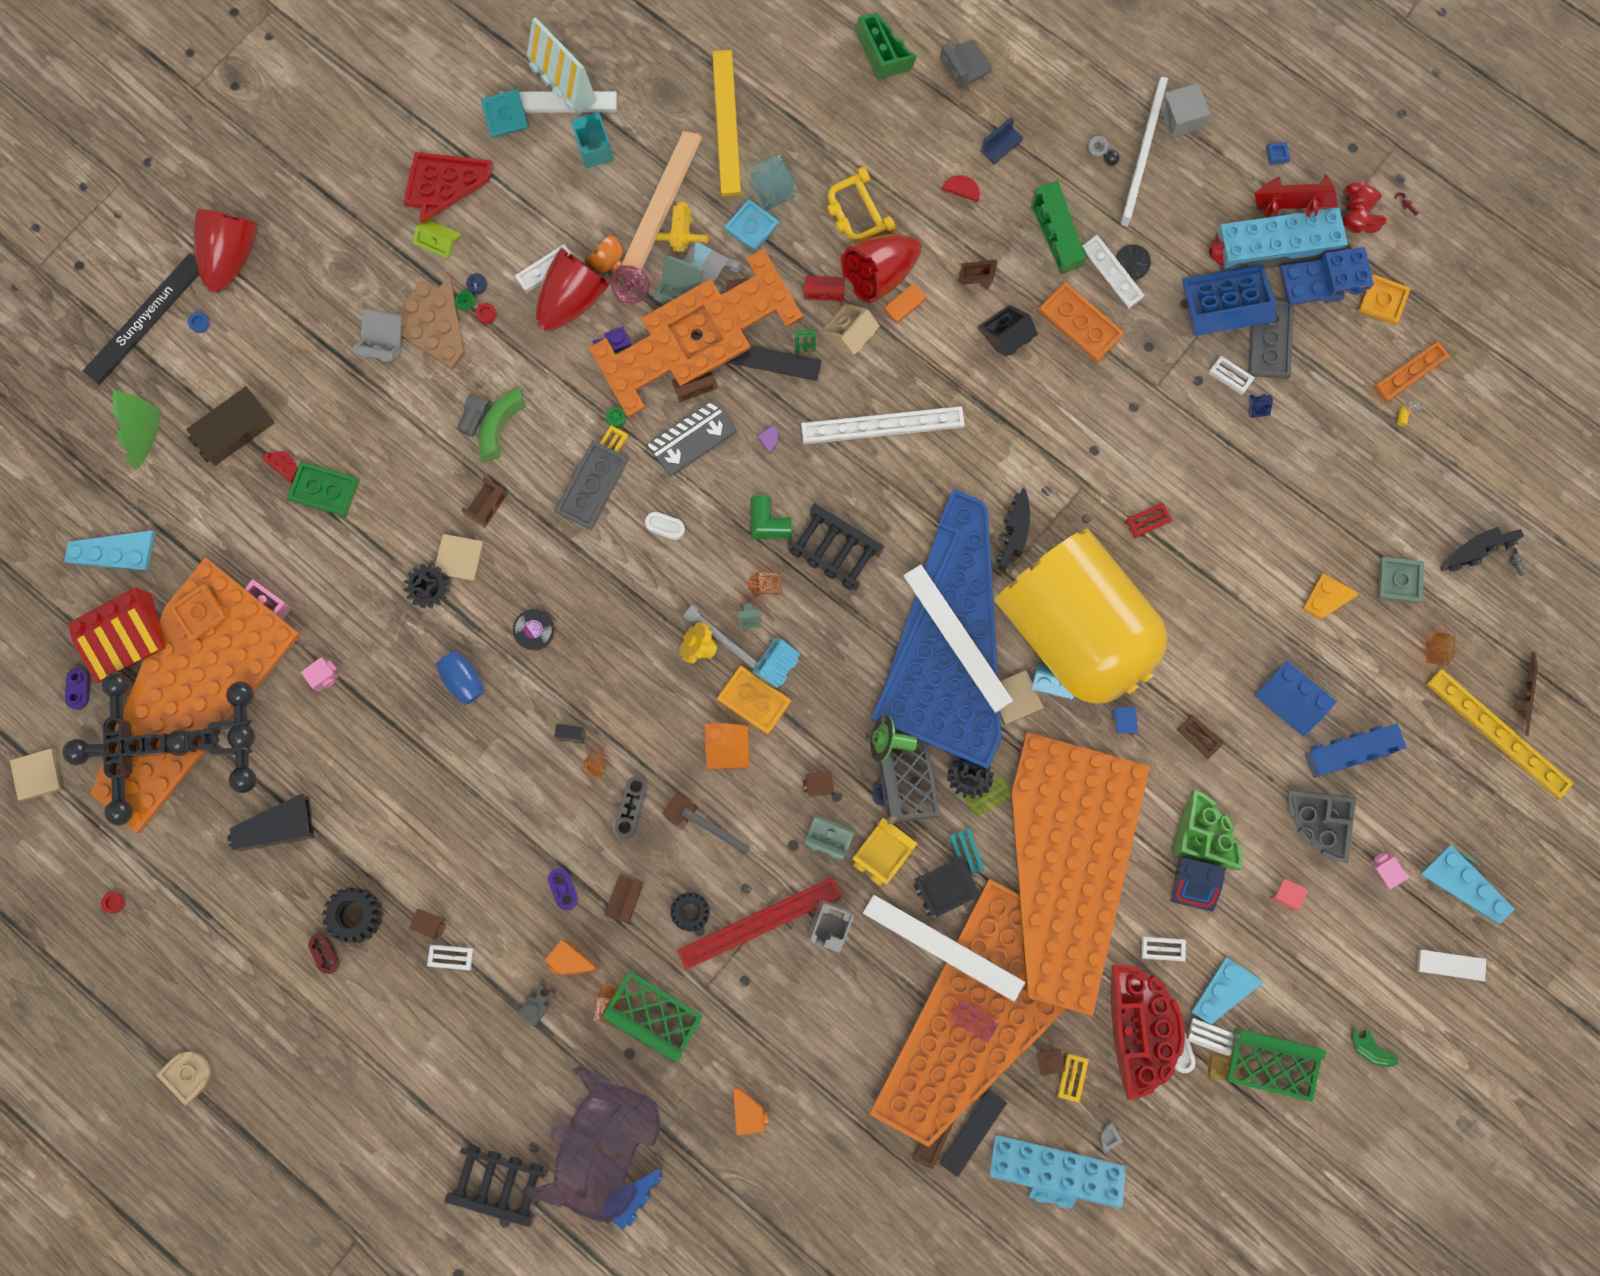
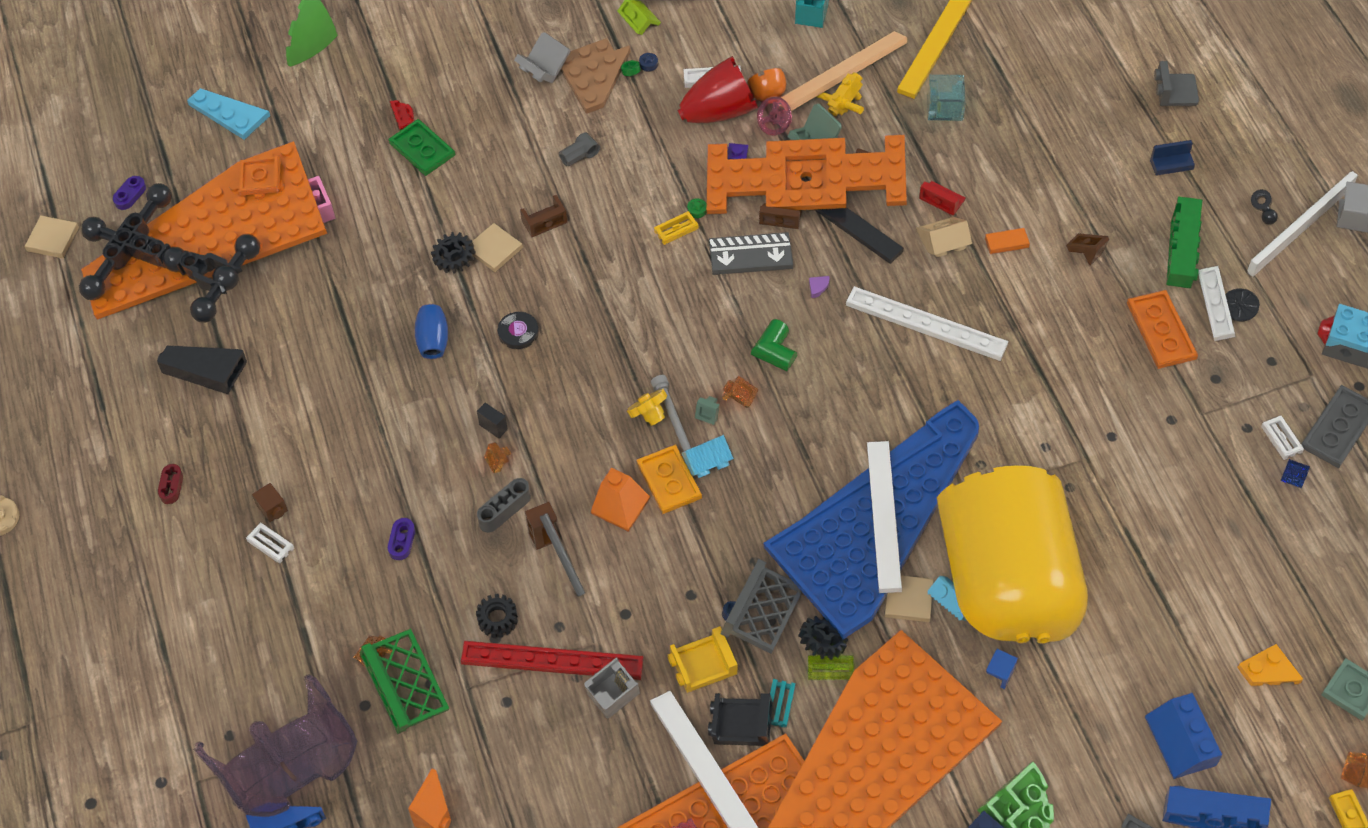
camera: 30 degrees right, 20 degrees down
red slope [68,587,166,684] -> none
red tile [101,892,125,914] -> none
dark brown brick [186,386,275,466] -> none
bright pink brick [301,657,338,692] -> none
black tyre [322,887,383,943] -> none
black fence [444,1144,548,1227] -> none
red tile [476,303,497,324] -> none
bright green brick [478,387,526,463] -> none
dark grey plate [517,984,555,1026] -> none
orange slope [544,940,600,976] -> none
dark grey tile [554,440,629,531] -> none
reddish brown panel [604,875,644,924] -> none
white tile [645,512,685,540] -> none
light grey flag [683,242,741,295] -> none
medium azure tile [724,199,780,253] -> none
black fence [787,503,884,591] -> none
green tile [795,329,816,353] -> none
reddish brown brick [802,771,834,798] -> none
sand green bracket [804,815,855,860] -> none
yellow bar [827,166,896,242] -> none
red cylinder [841,234,922,303] -> none
green wedge [855,12,917,80] -> none
bright green piece [871,715,917,762] -> none
red tile [941,175,980,202] -> none
black slope [978,305,1038,357] -> none
black slope [996,488,1030,573] -> none
red tile [1125,503,1172,539] -> none
reddish brown tile [1177,714,1223,760] -> none
blue slope [1182,264,1276,336] -> none

